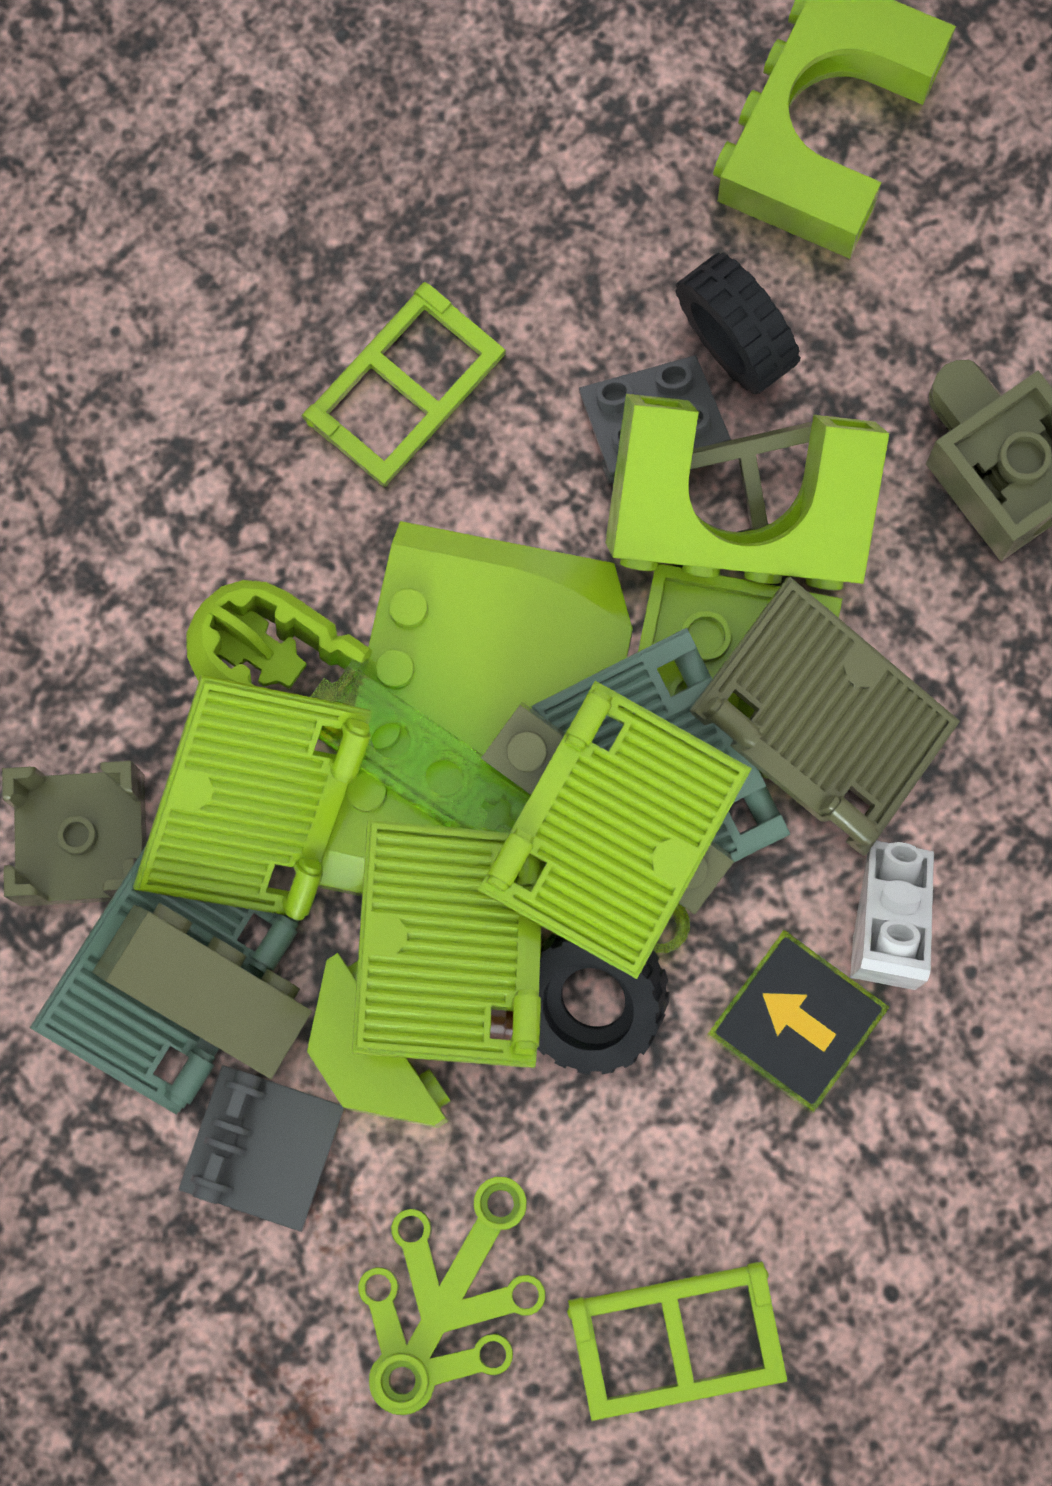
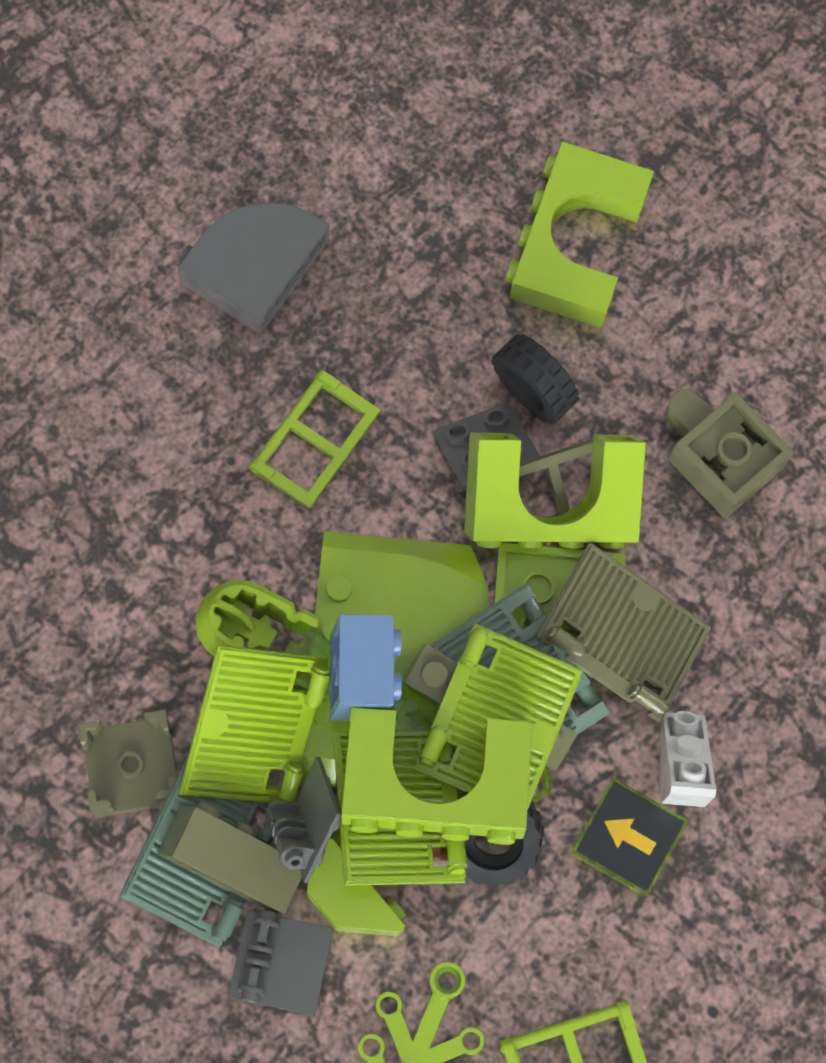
camera: 20 degrees left, 5 degrees down
none -> dark grey brick [177,203,329,334]
none -> dark grey hinge [265,757,342,883]
none -> medium blue brick [330,614,402,721]
none -> lime arch [342,707,533,845]

